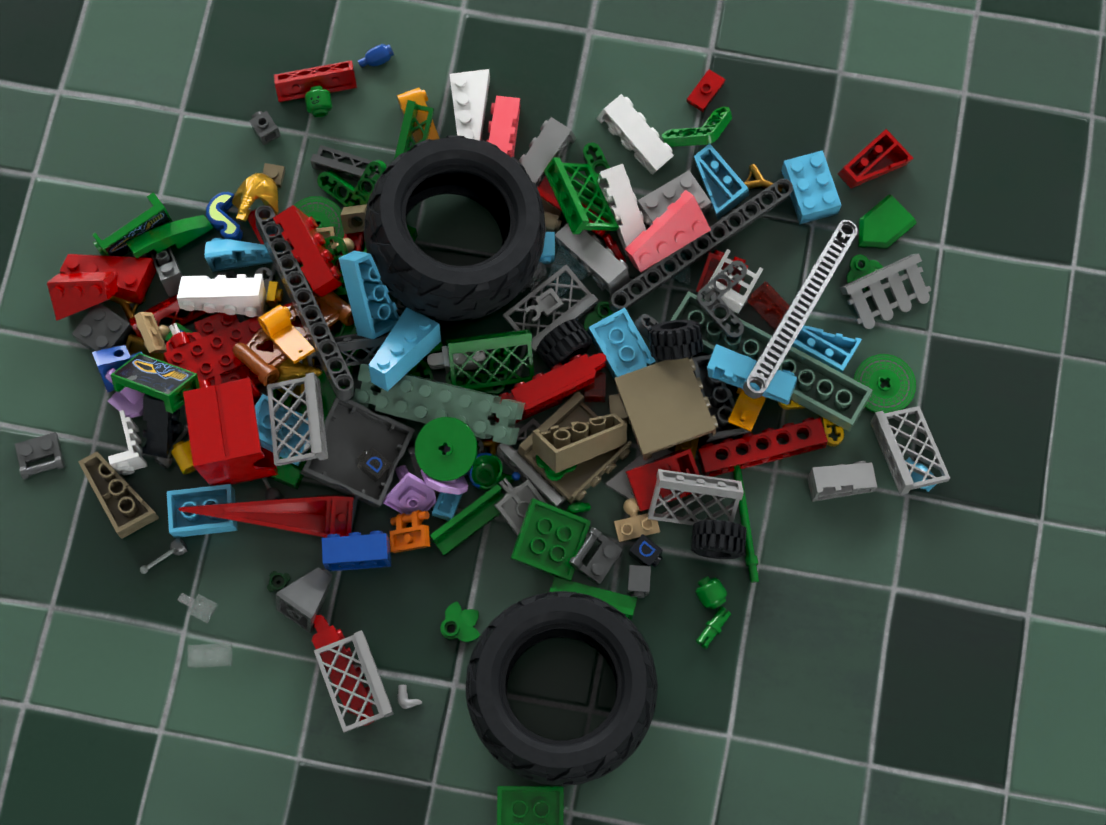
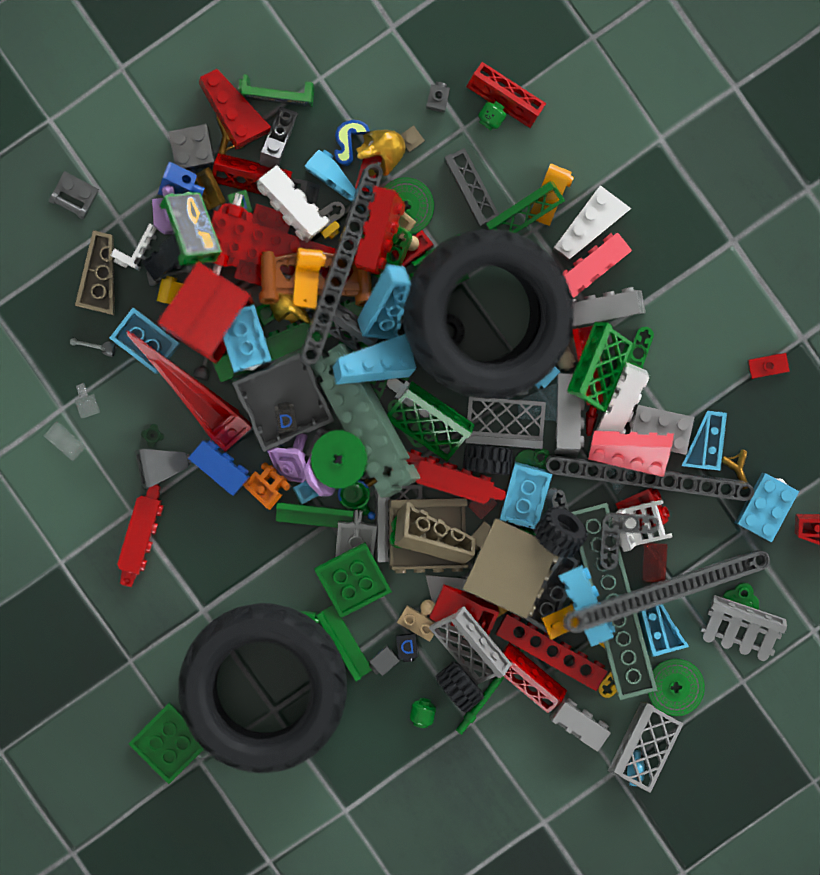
camera: 45 degrees right, 15 degrees up
red wedge [47,271,119,321] -> none
green slope [126,215,213,259] -> none
tan plate [134,312,170,354] -> none
light grey fence [267,372,328,466] -> none
light grey fence [314,630,394,733] -> none
green beam [317,160,387,207] -> none
dark tan brick [340,204,367,234] -> none
blue plant [358,44,394,68] -> none
light grey animal [397,685,422,709] -> none
green plate [440,602,480,642] -> none
light grey plate [525,287,564,323] -> none
green animal [565,502,591,514] -> none
dark grey plate [569,527,623,585] -> none
white wedge [596,94,674,175] -> none
green beam [662,107,733,147] -> none
green pin [696,606,731,649] -> none
green tile [858,195,917,249] -> none
none -> red fence [502,642,567,713]

